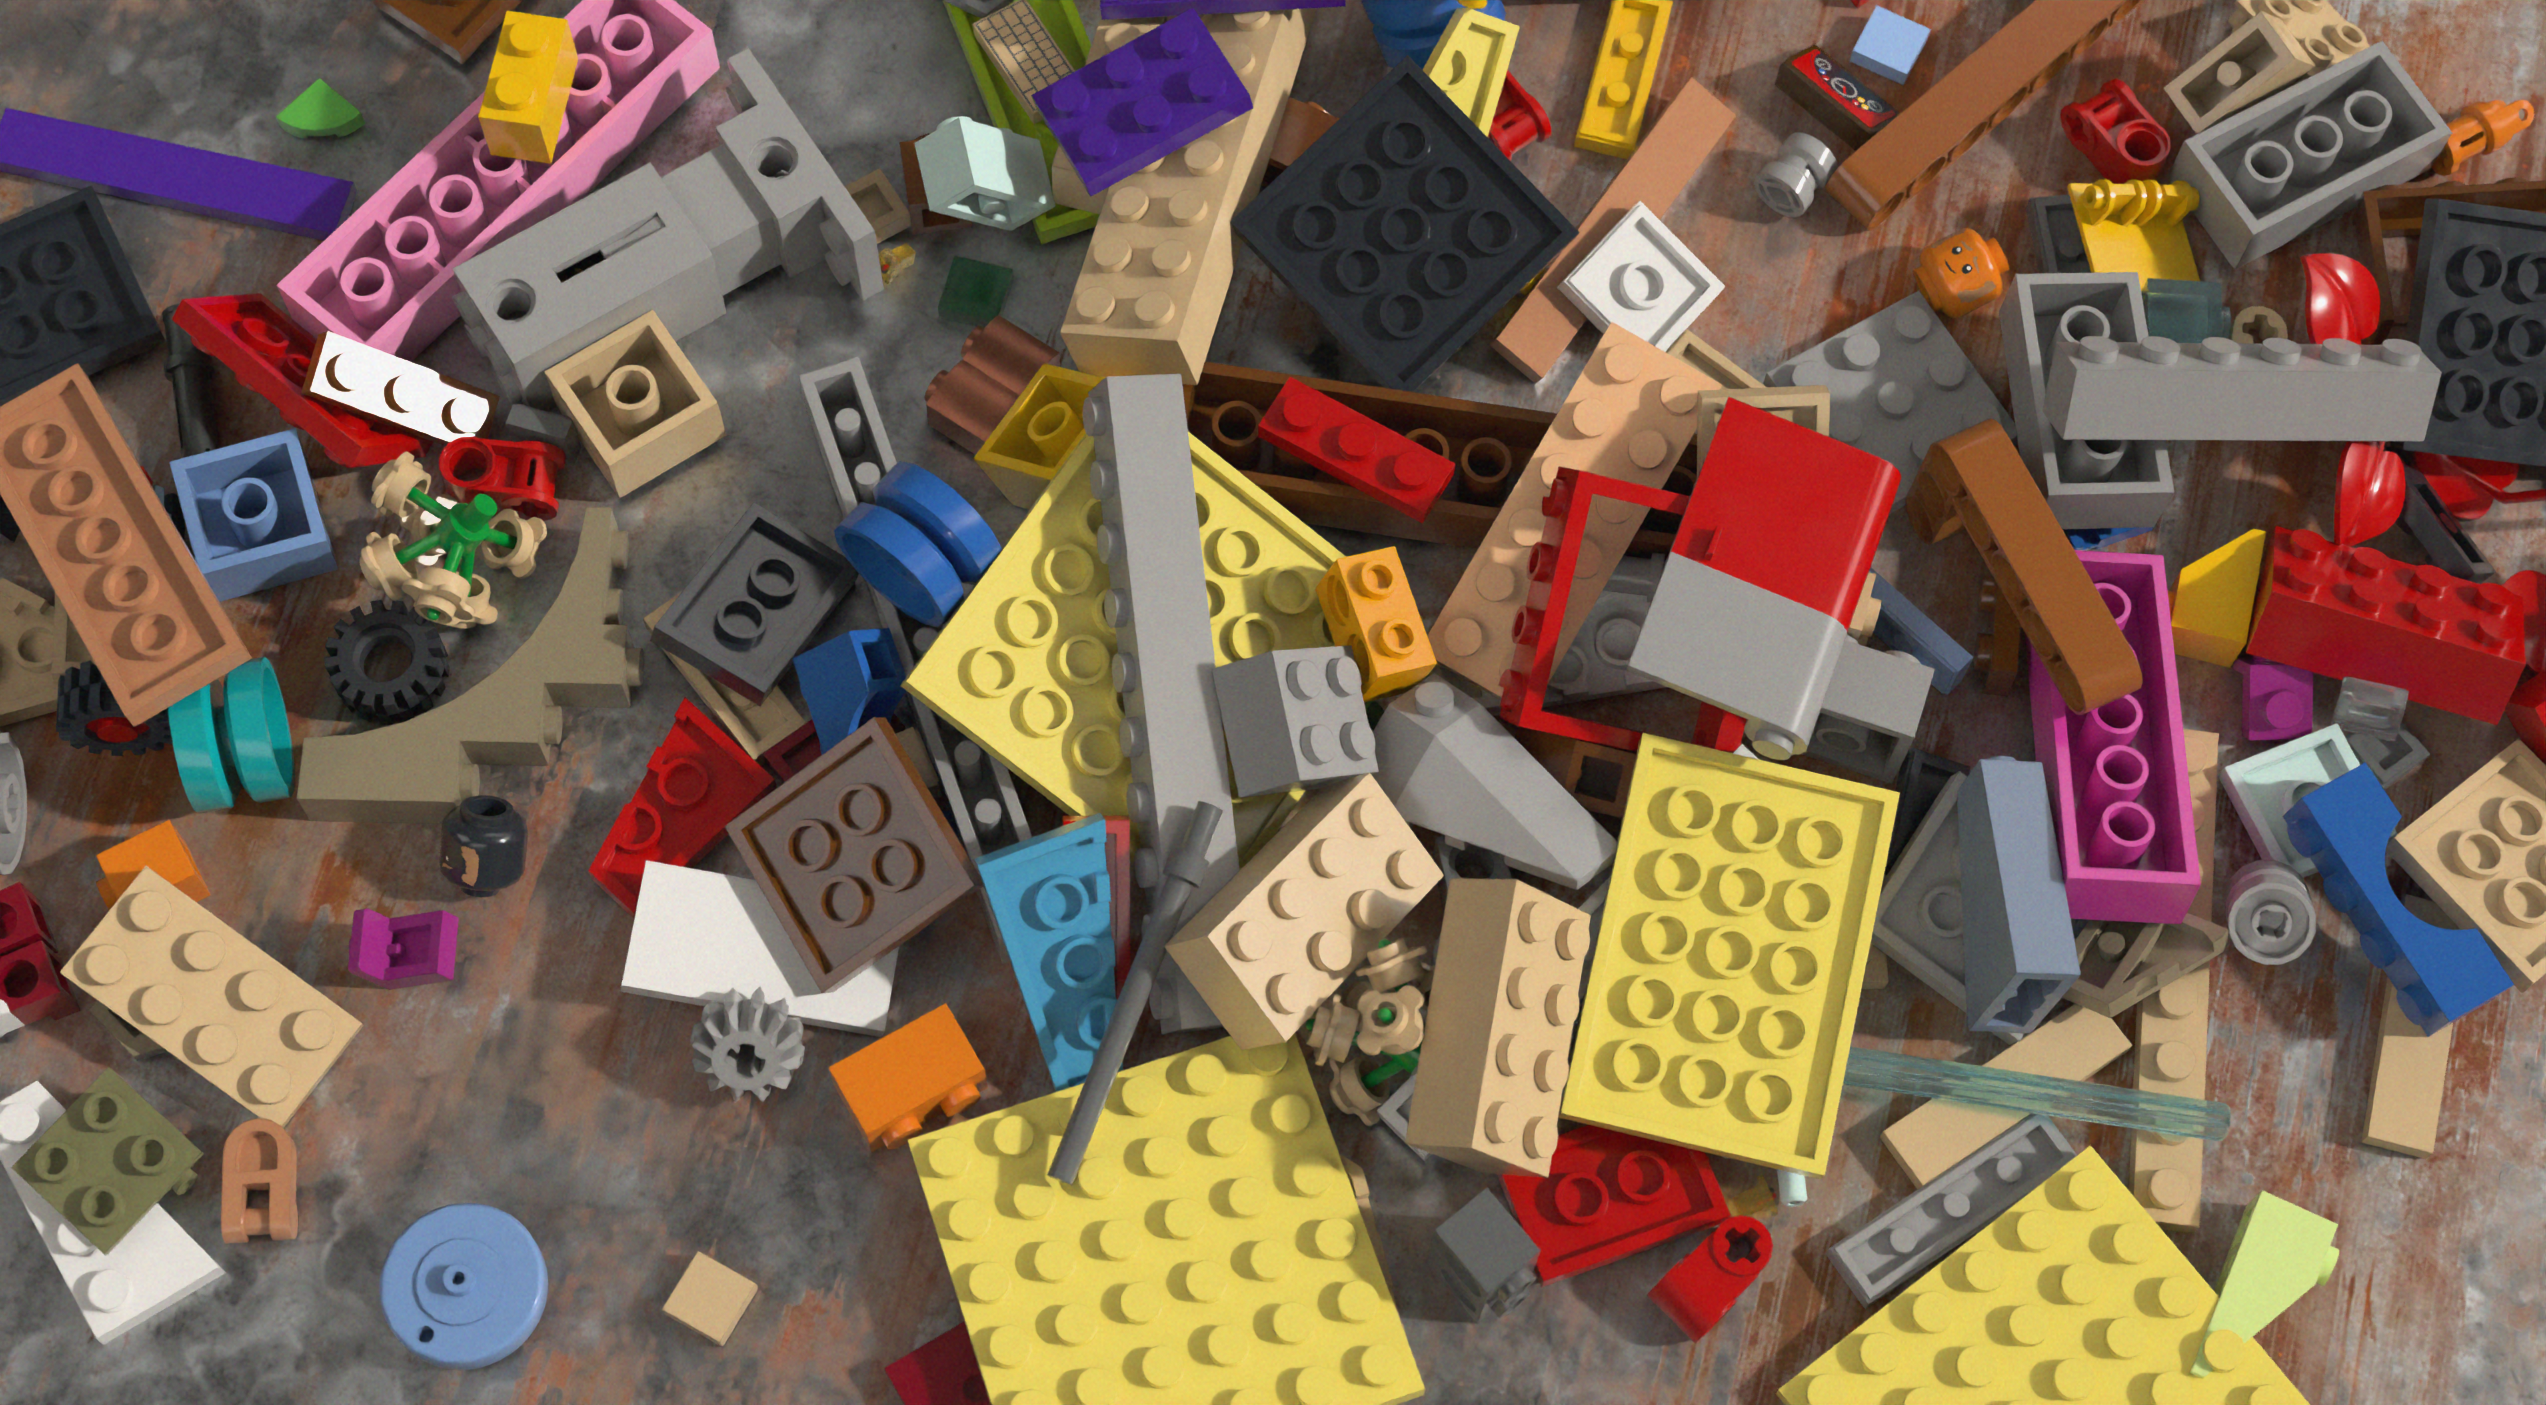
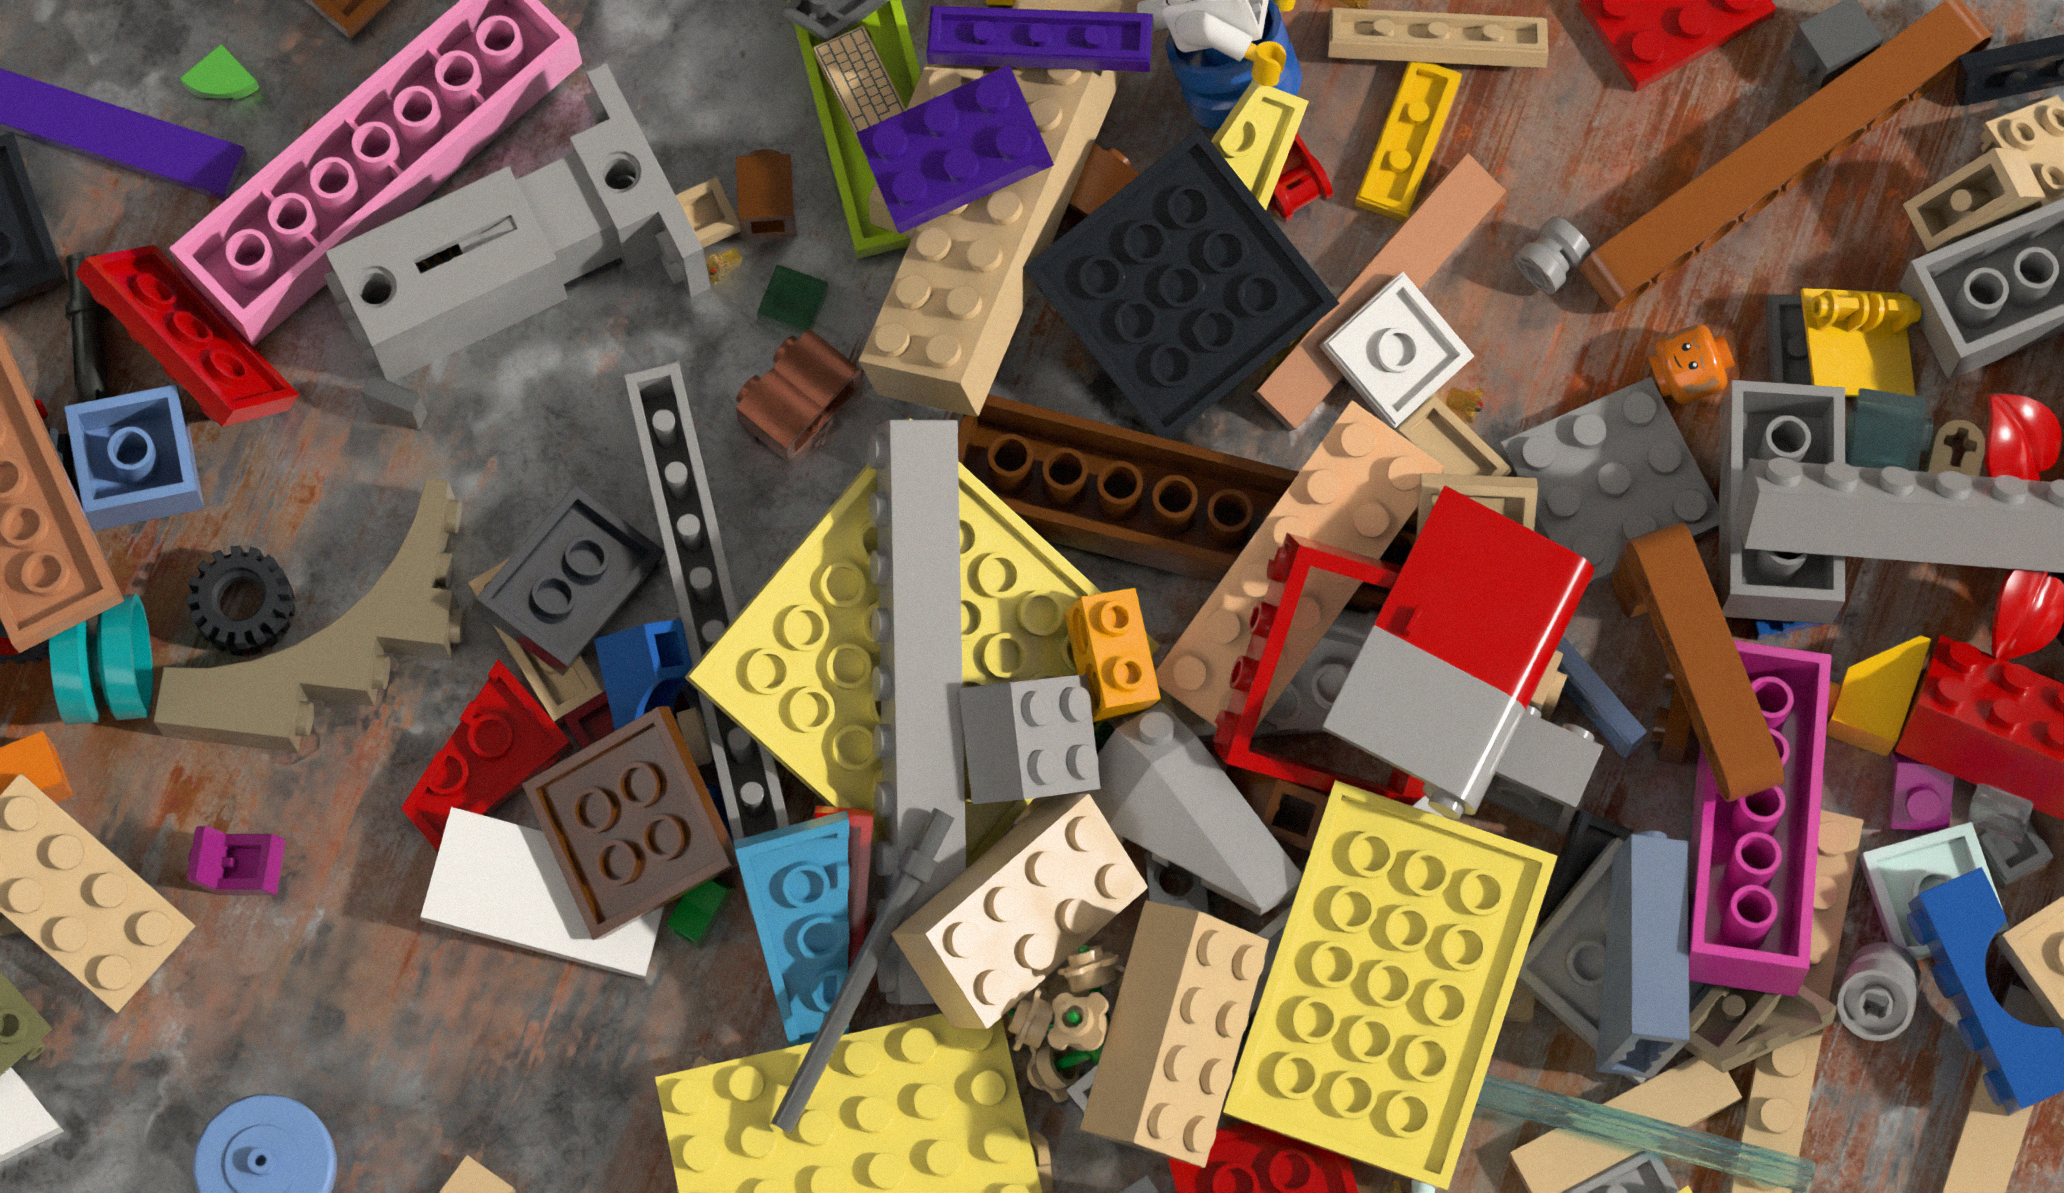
camera: 10 degrees right, 5 degrees up
nougat plate [221,1118,298,1244] -> none
plate [301,331,500,446] -> none
tan plant [360,452,547,628] -> none
red piece [439,436,567,521] -> none
black head [439,795,528,897] -> none
yellow brick [478,11,578,164] -> none
tan brick [544,310,726,498] -> none
light grey gear [690,987,805,1103] -> none
orange brick [828,1003,988,1152] -> none
blue wheel [834,461,1002,627] -> none
light aqua brick [914,116,1055,231] -> none
yellow slope [973,363,1104,510] -> none
red plate [1258,377,1456,524] -> none
slope [1775,44,1900,151] -> none
light blue tile [1850,6,1930,85] -> none
red piece [2060,78,2171,184] -> none
none -> green piece [666,877,735,949]
none -> clear yellow piece [1446,387,1484,424]

